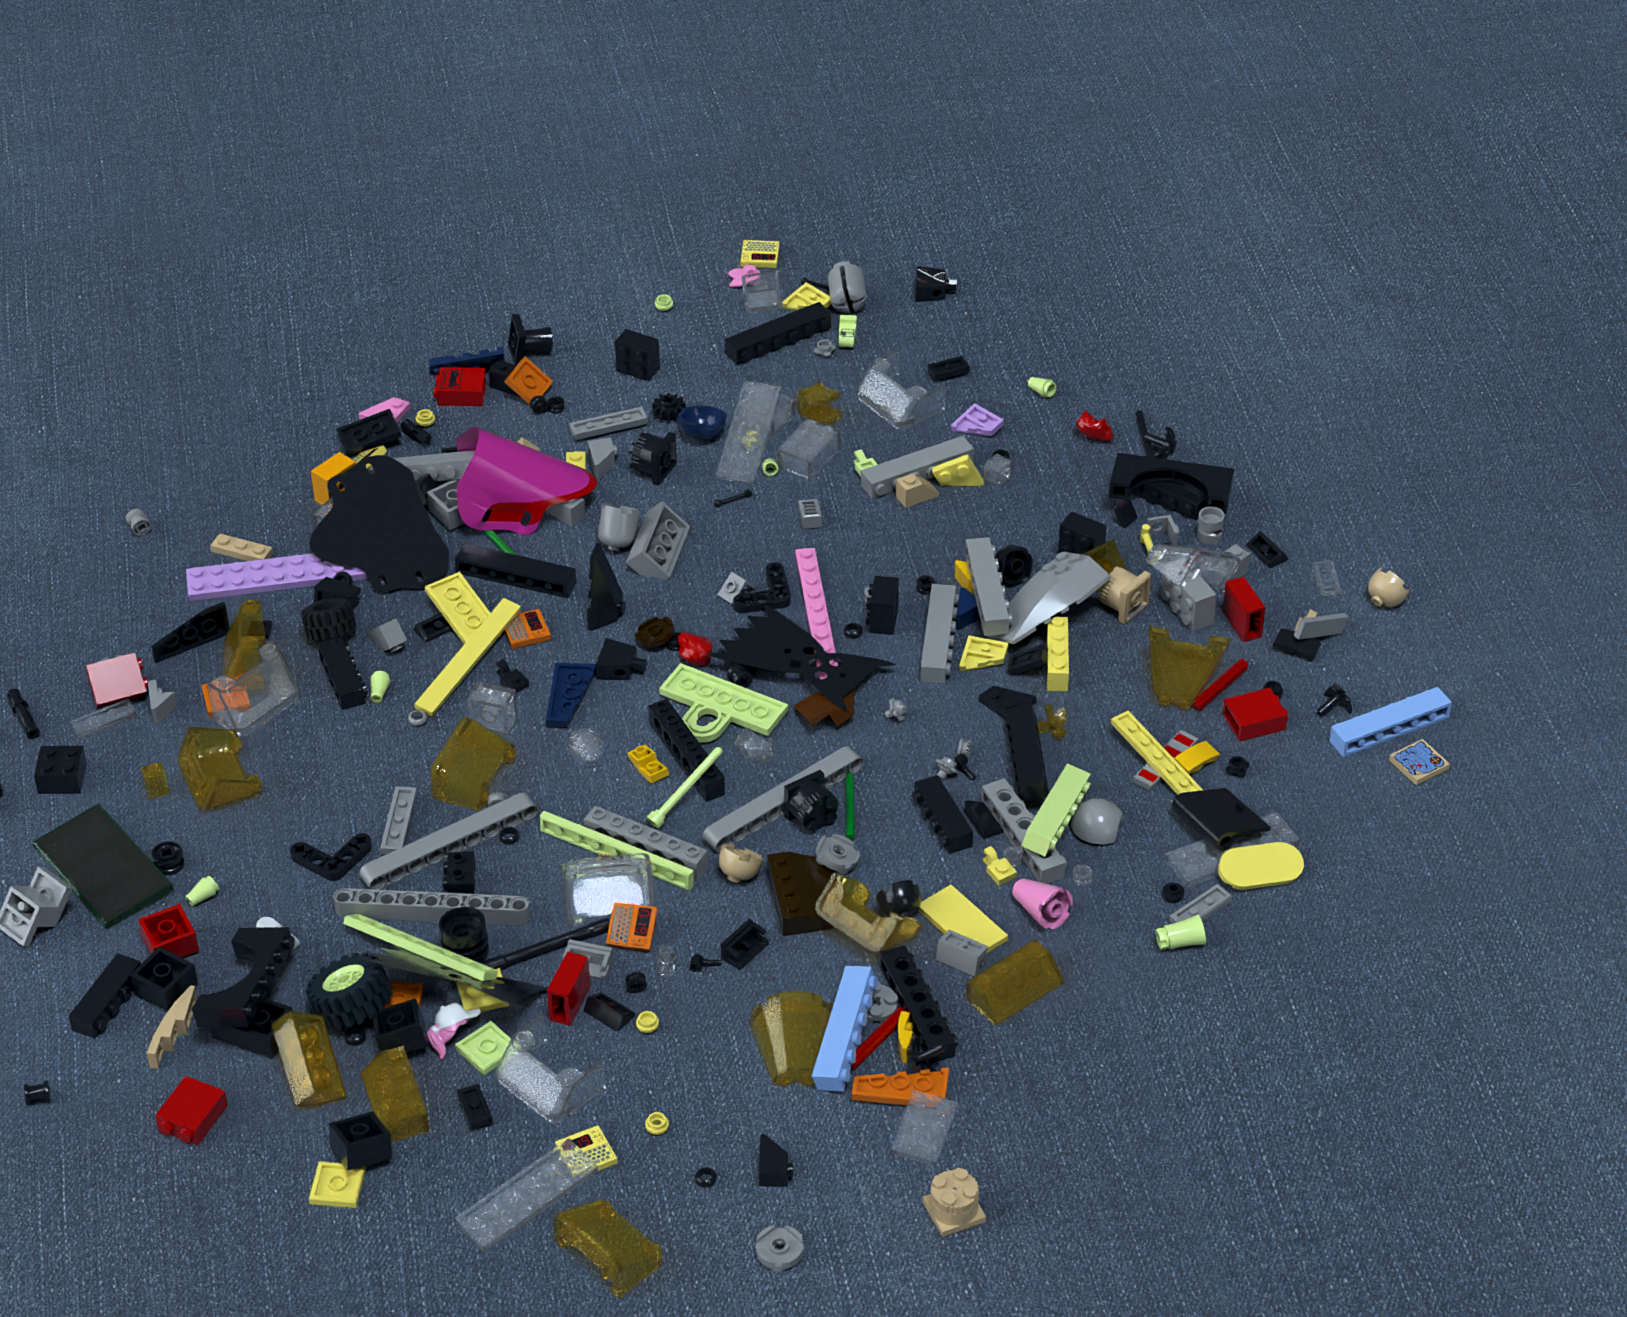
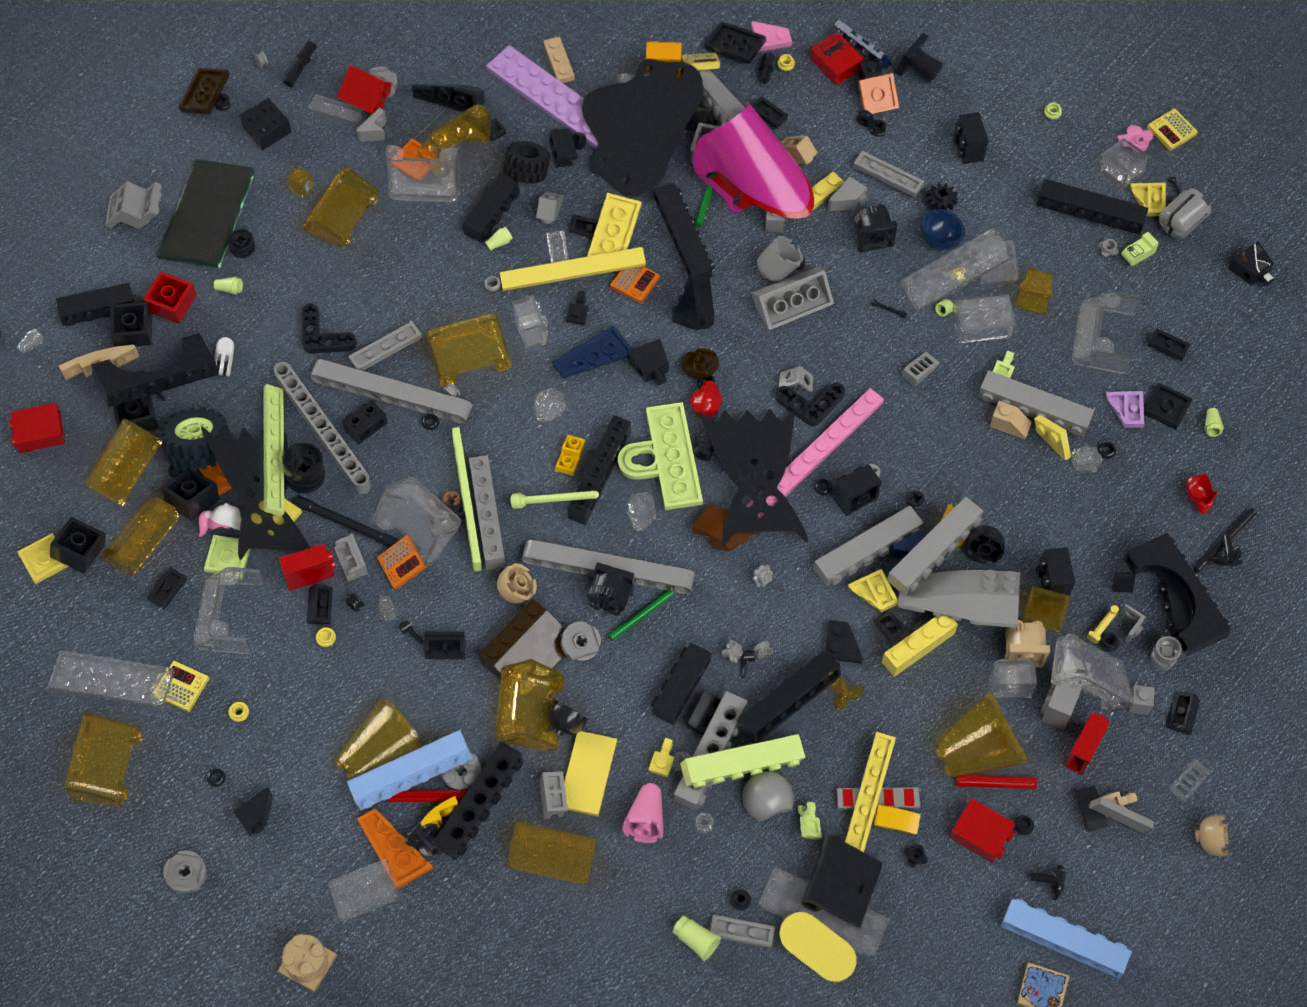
camera: 50 degrees right, 20 degrees up
none -> clear cone [16,328,45,354]
none -> clear slope [546,230,569,263]
none -> yellowish green plate [798,802,822,840]
none -> clear brick [988,659,1037,699]
none -> black tile [1144,383,1193,430]

